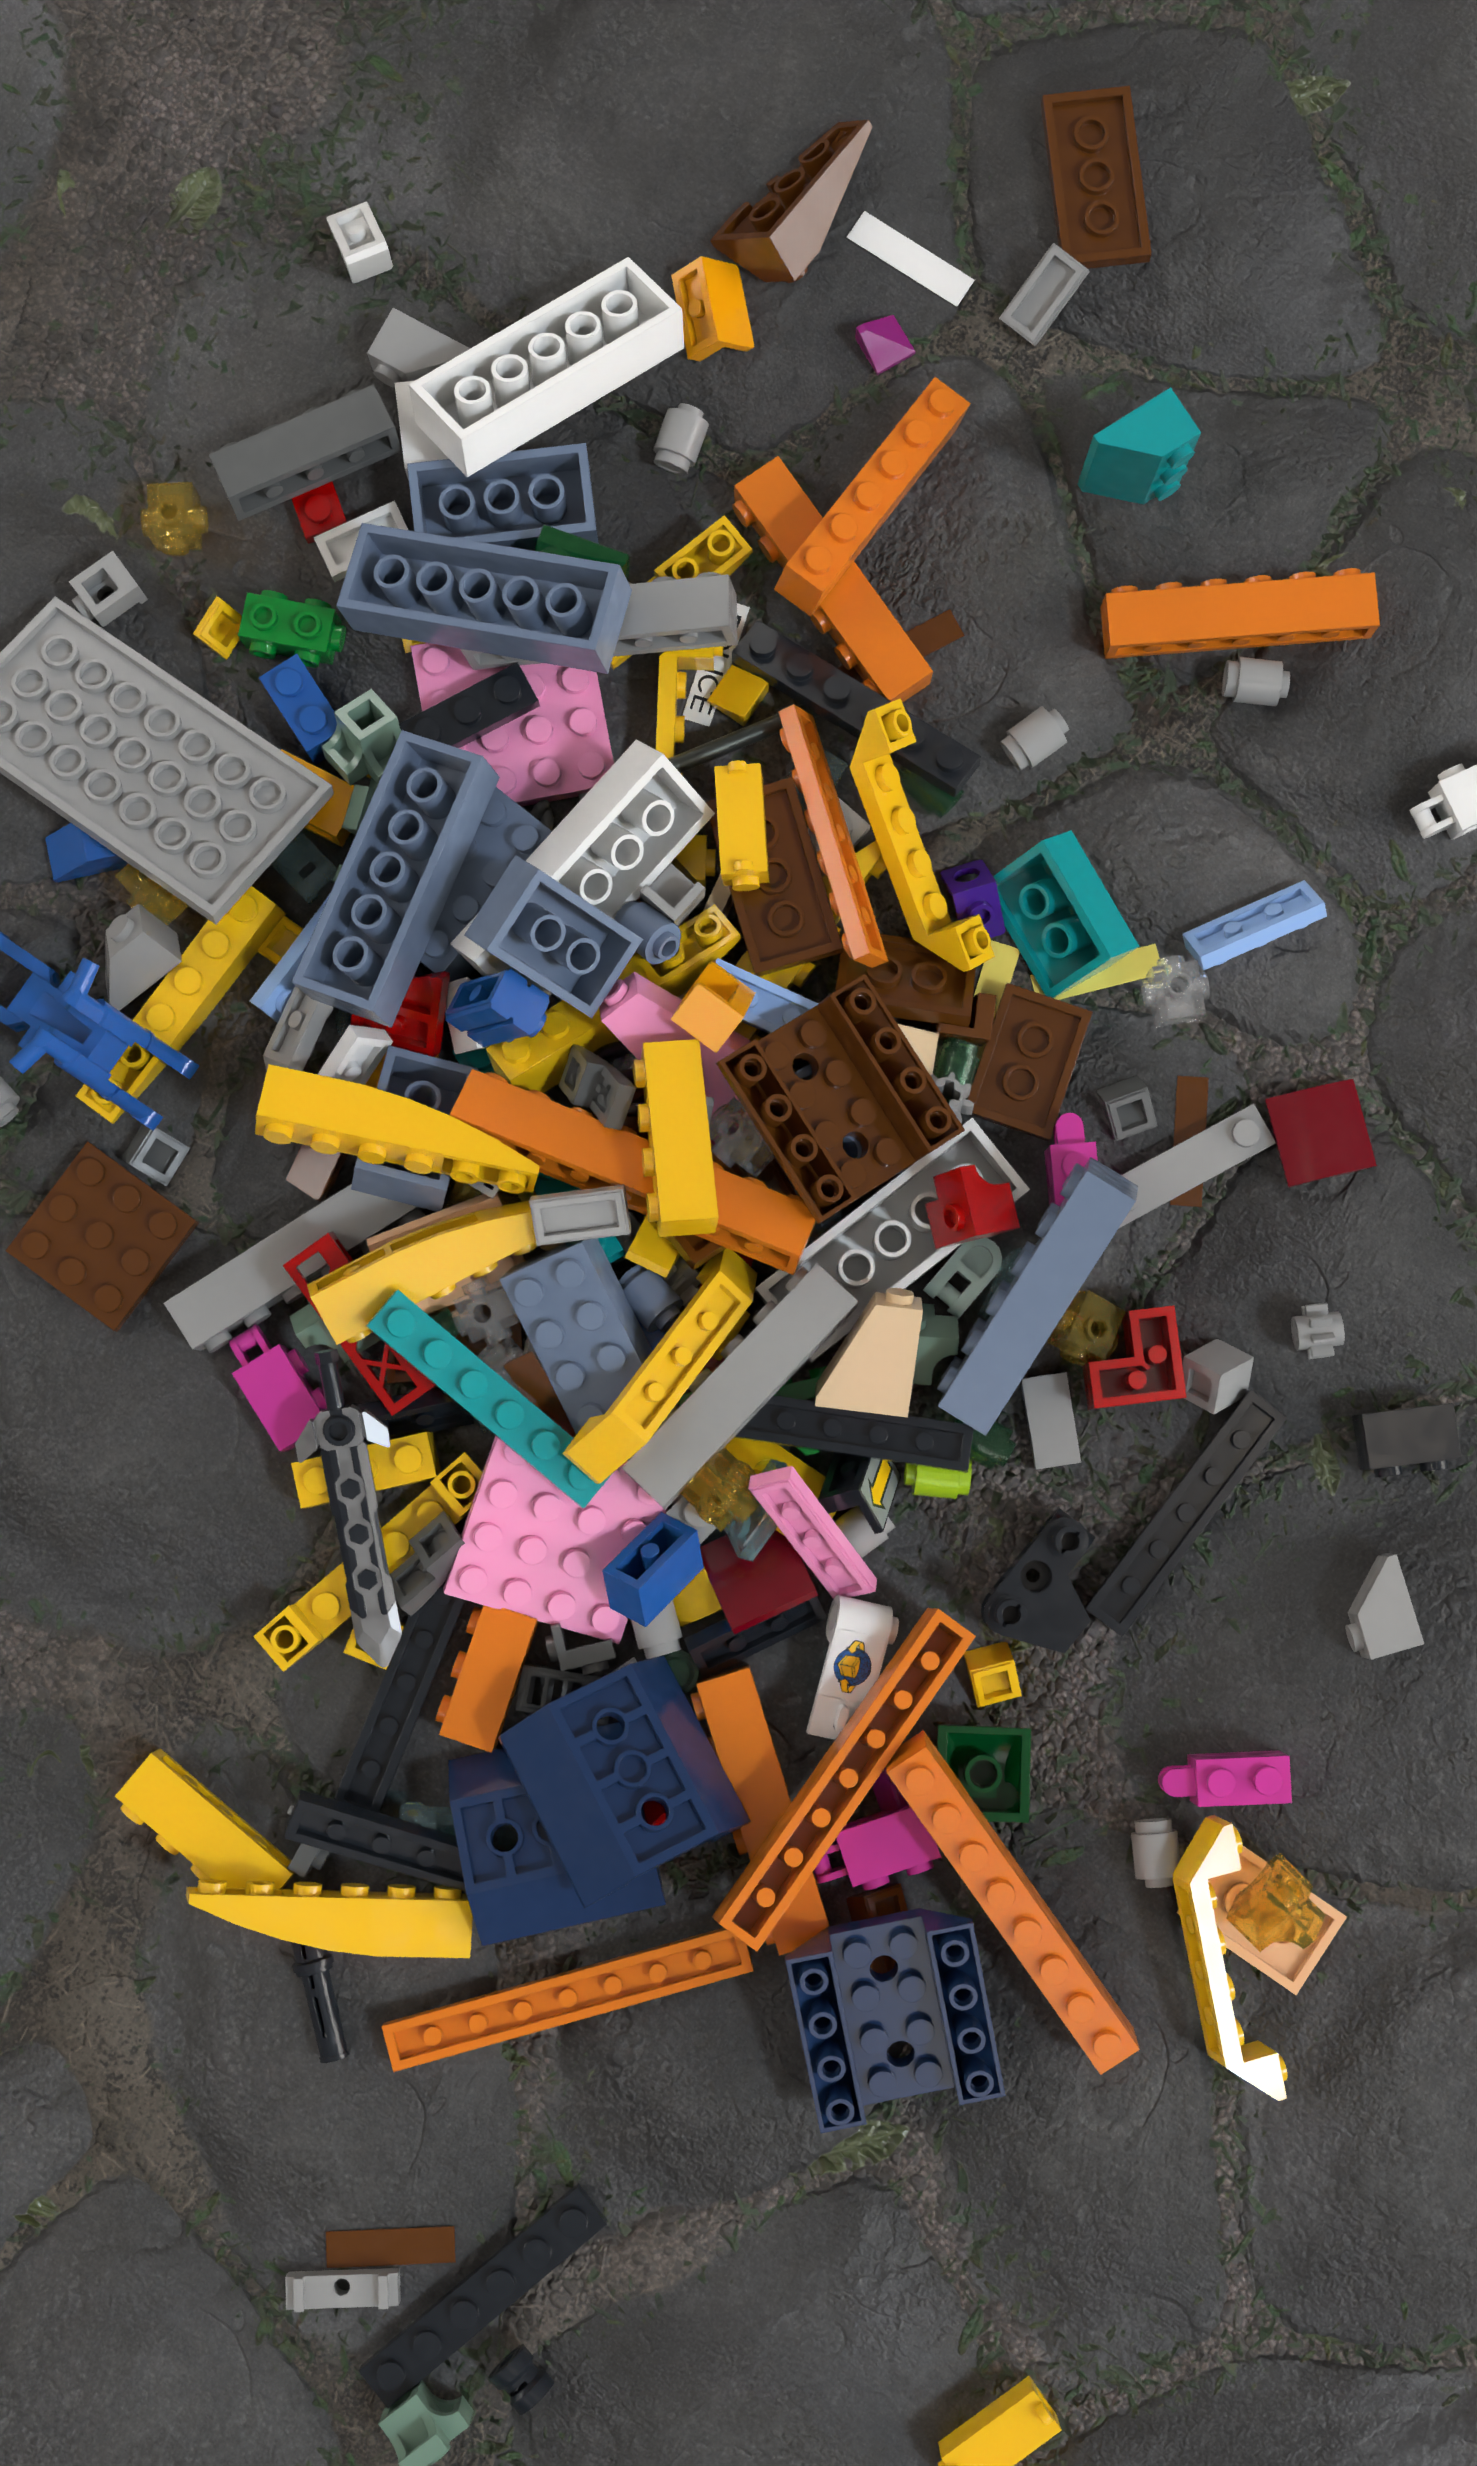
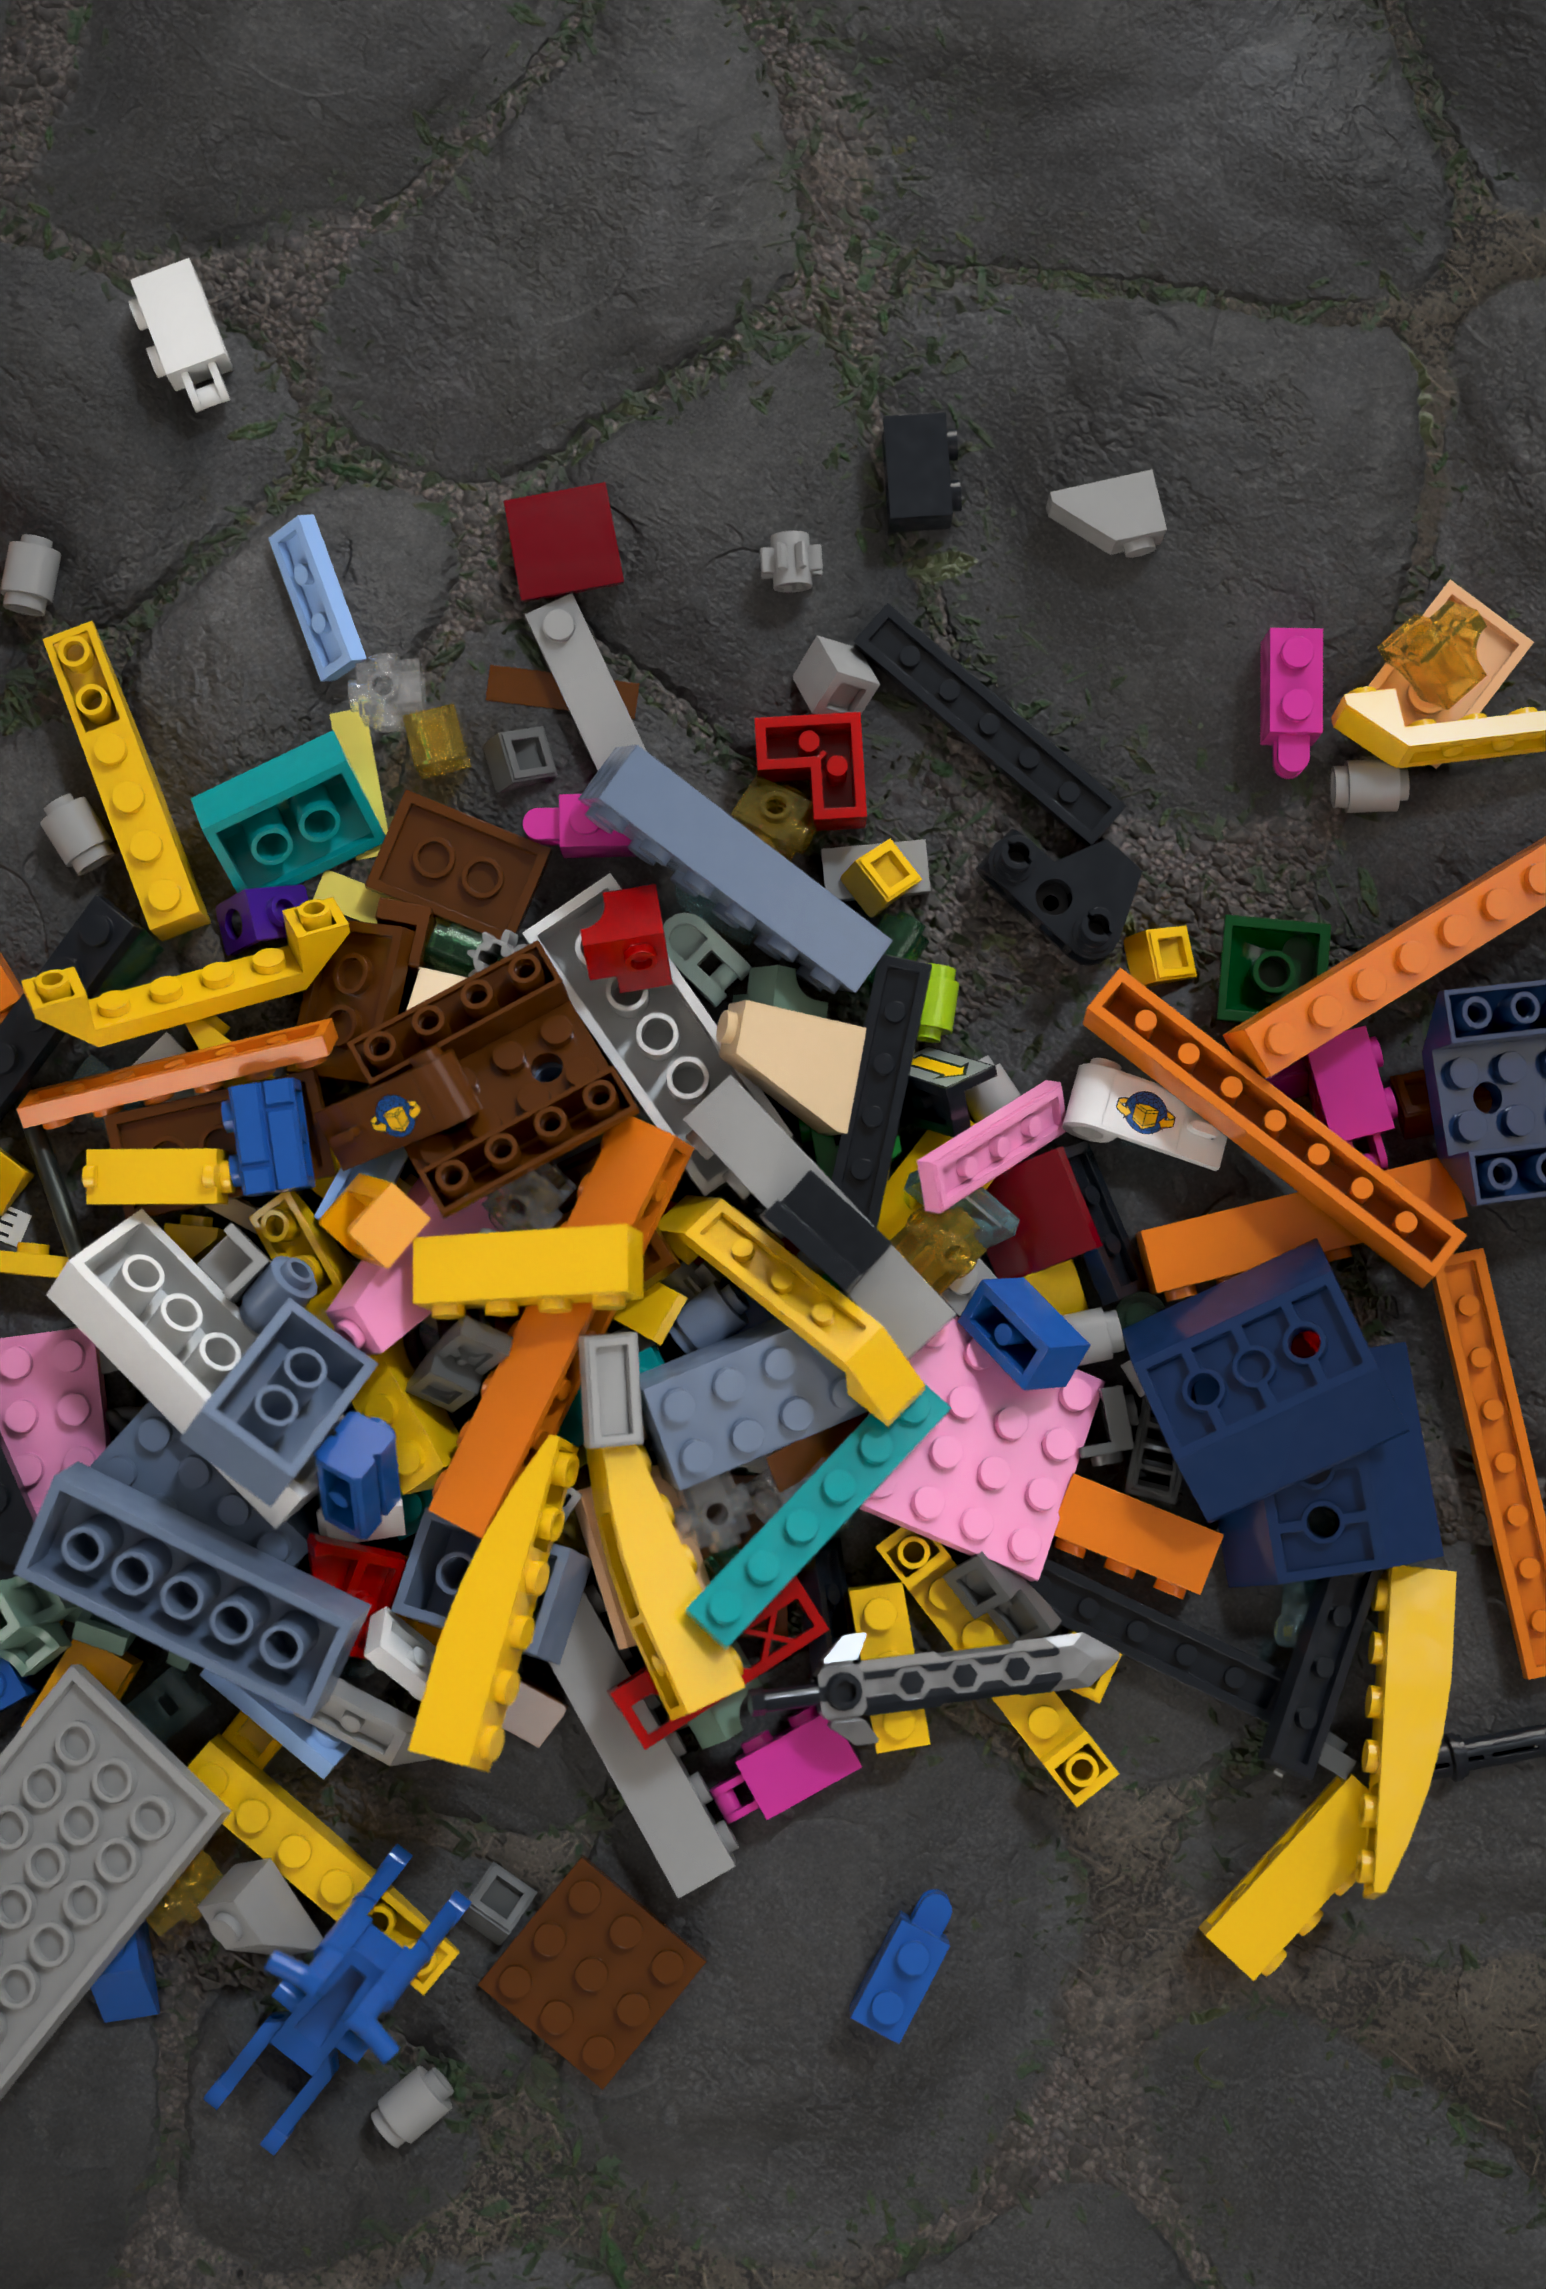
camera: 90 degrees left, 0 degrees up
none -> yellow slope [42,621,211,942]
none -> blue brick [221,1078,316,1197]
none -> reddish brown door [314,1044,483,1171]
none -> clear yellow brick [402,703,472,779]
none -> black panel [763,1170,893,1293]
none -> yellow slope [840,838,922,917]
none -> blue brick [849,1889,952,2044]

